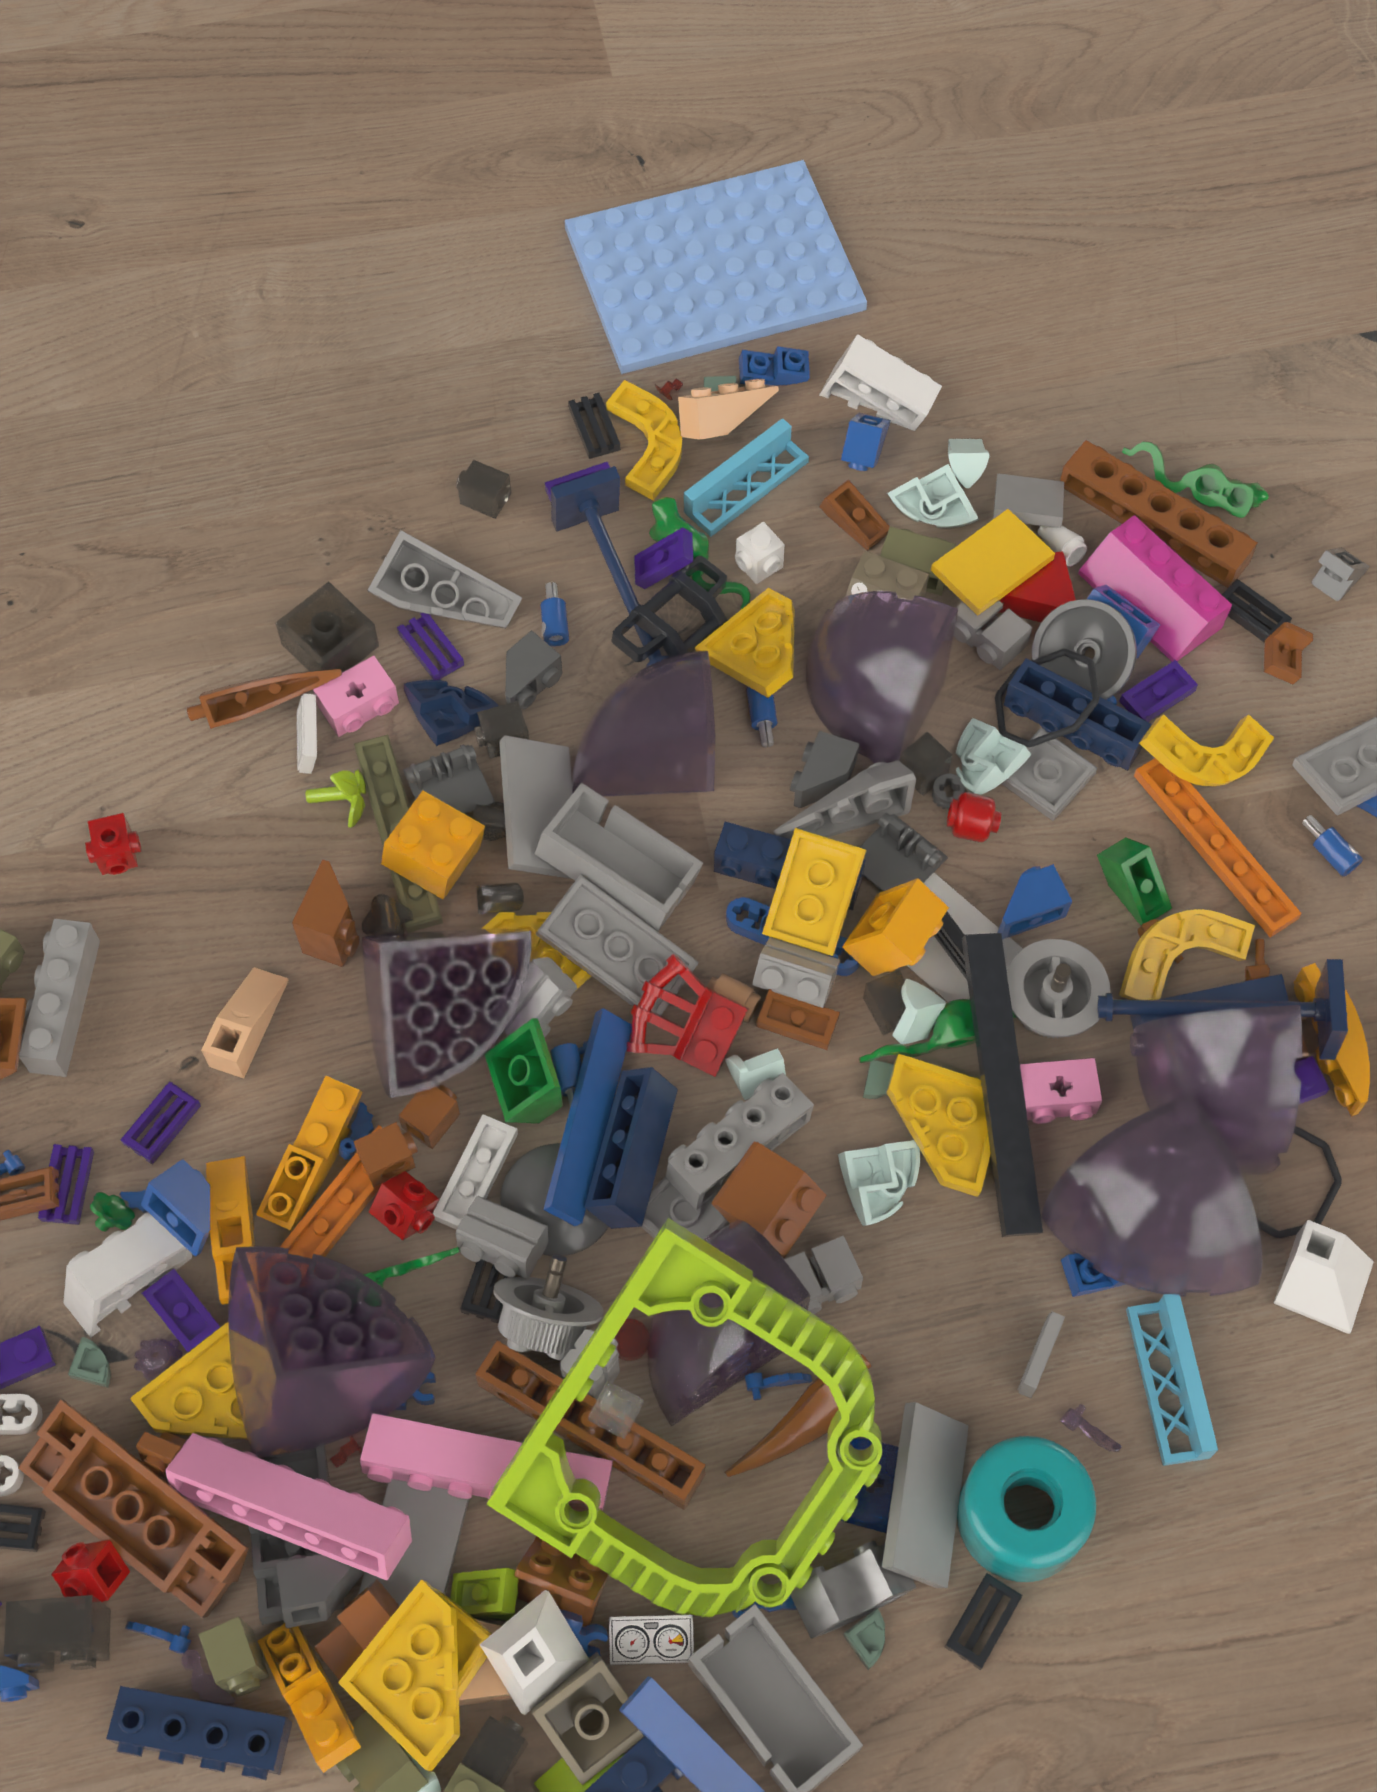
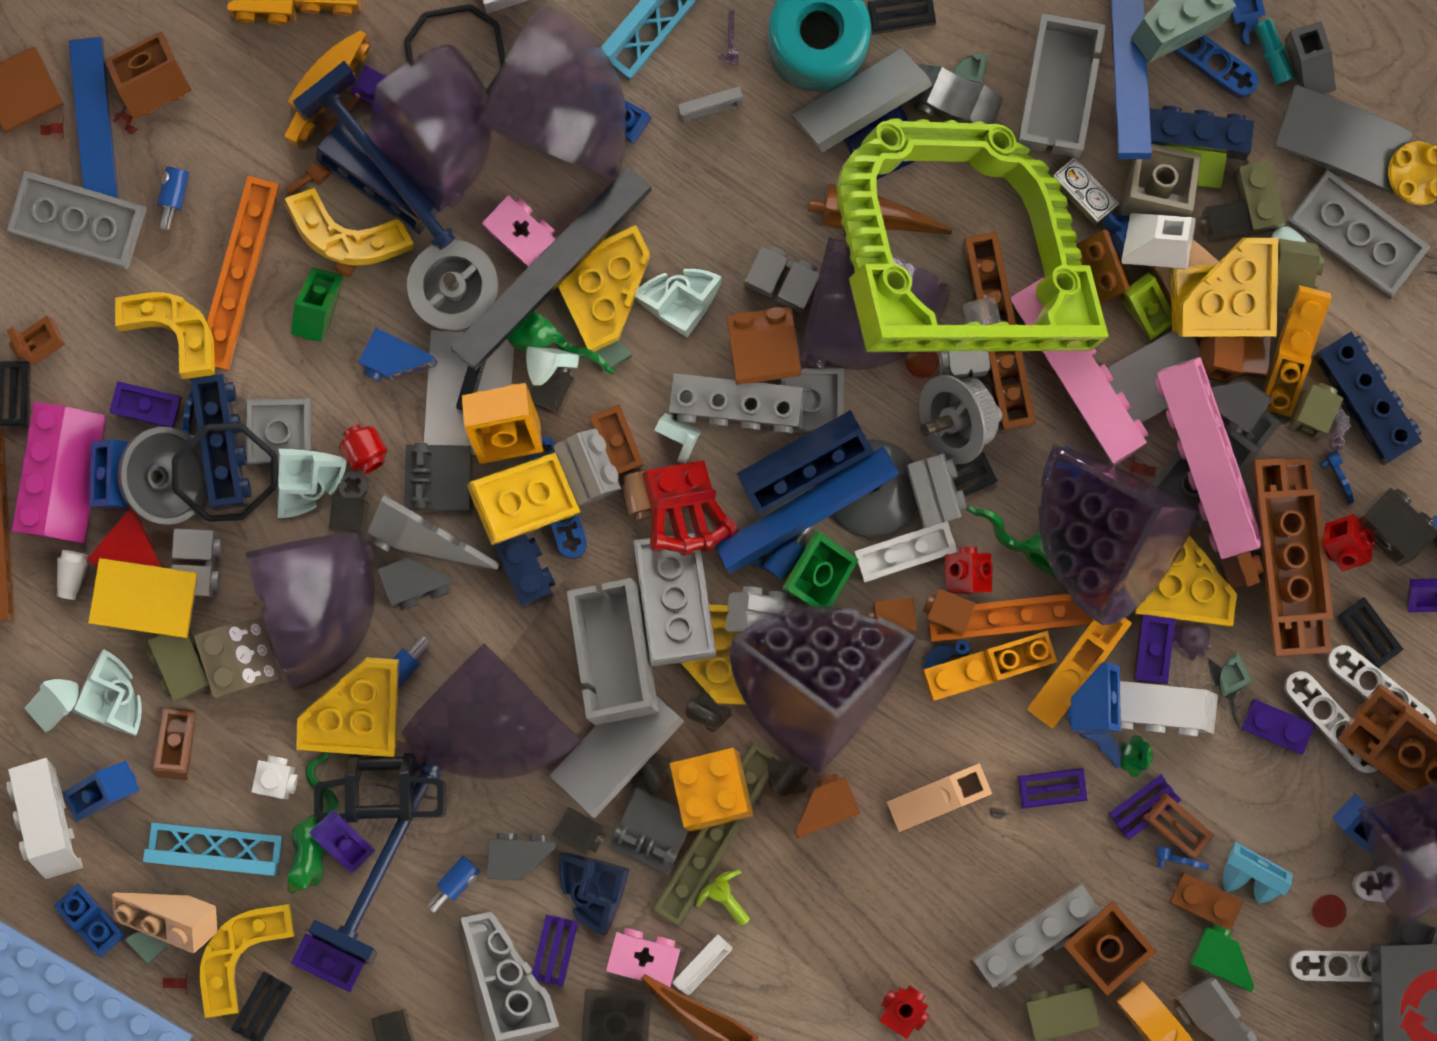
camera: 130 degrees left, 20 degrees up
light grey tile [993,473,1064,528] -> none

